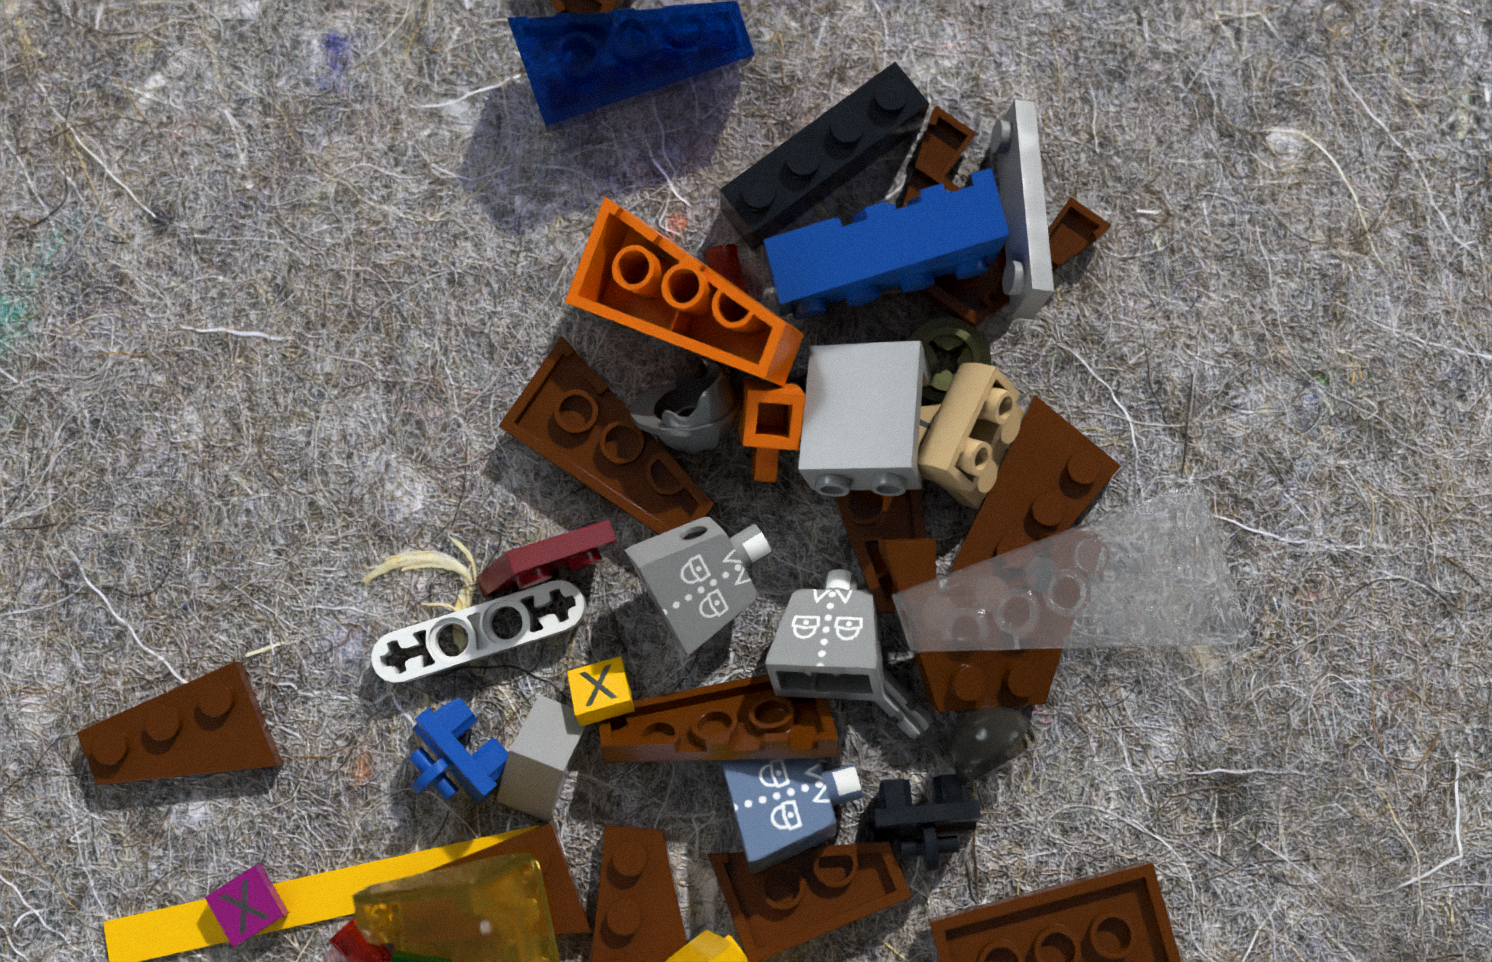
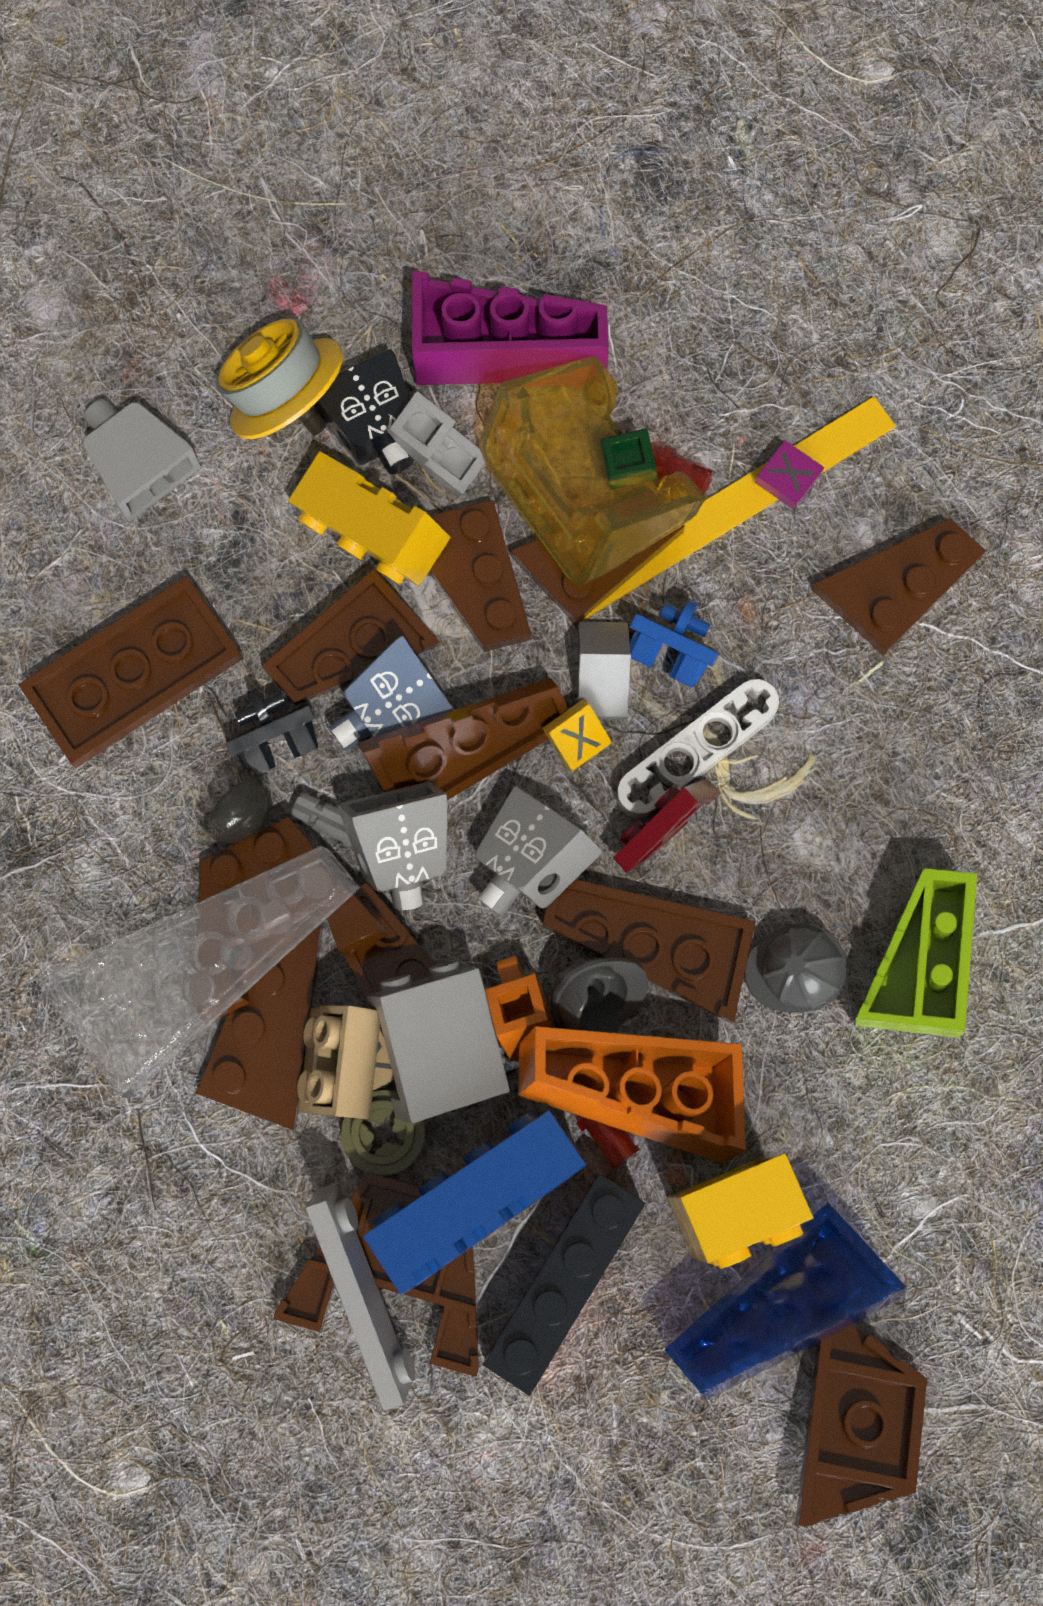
camera: 160 degrees right, 5 degrees down
none -> yellow brick [667,1153,814,1269]
none -> dark grey piece [745,923,847,1013]
none -> lime wedge [855,868,977,1038]

